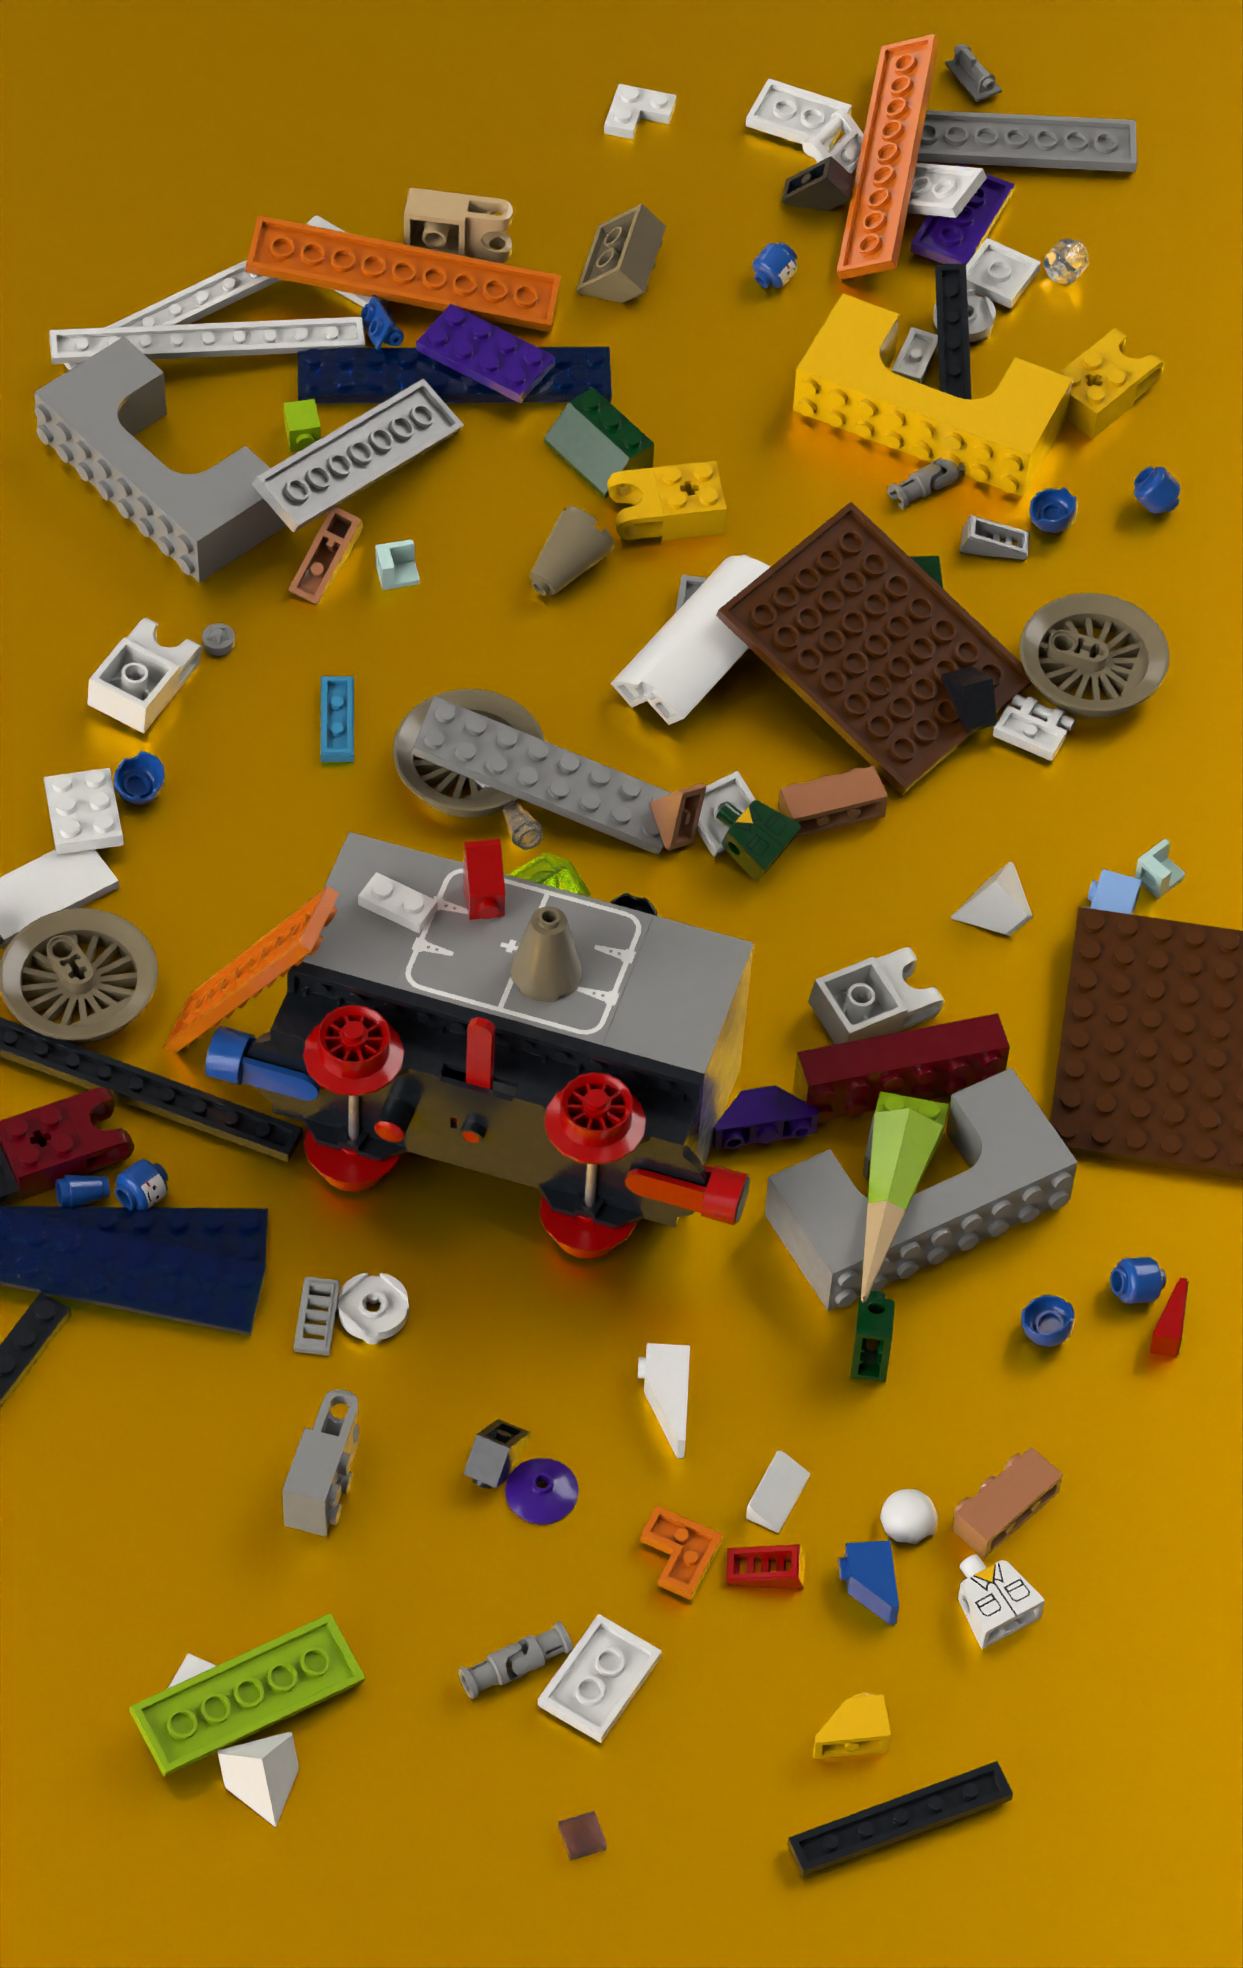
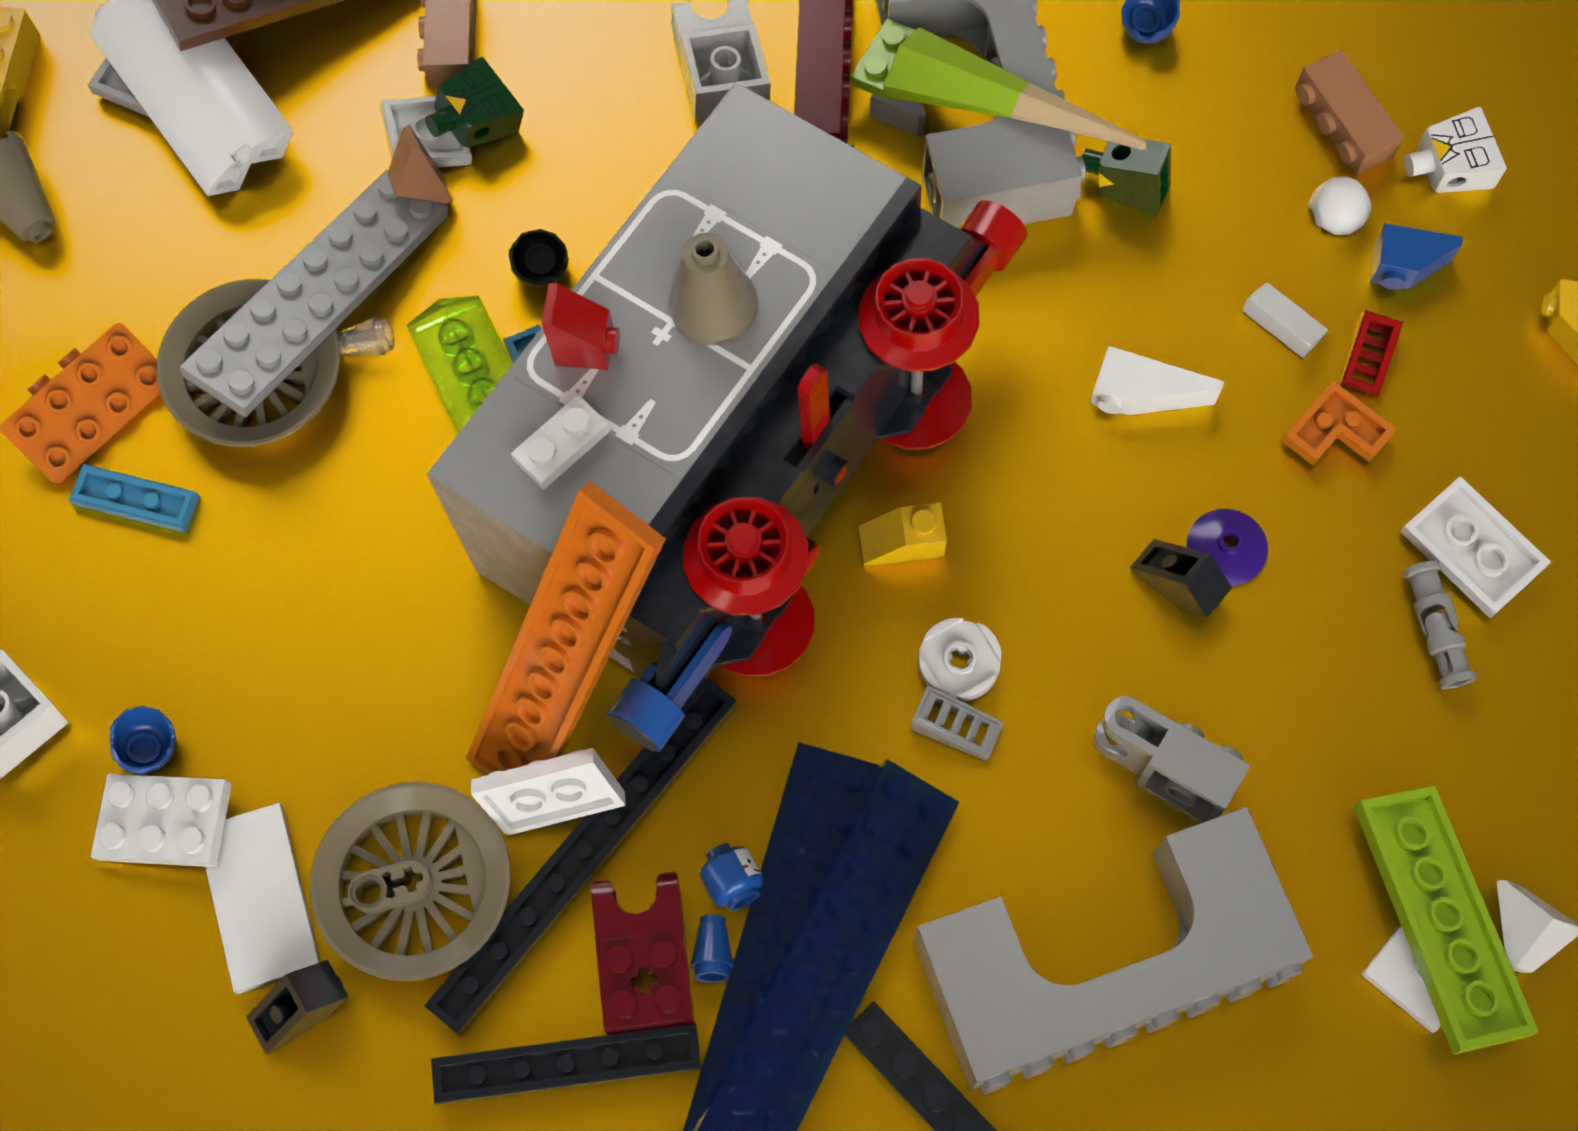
camera: 70 degrees left, 15 degrees up
none -> orange bracket [0,323,160,483]
none -> white plate [471,748,626,836]
none -> yellow slope [858,502,947,566]
none -> light grey arch [913,807,1313,1095]

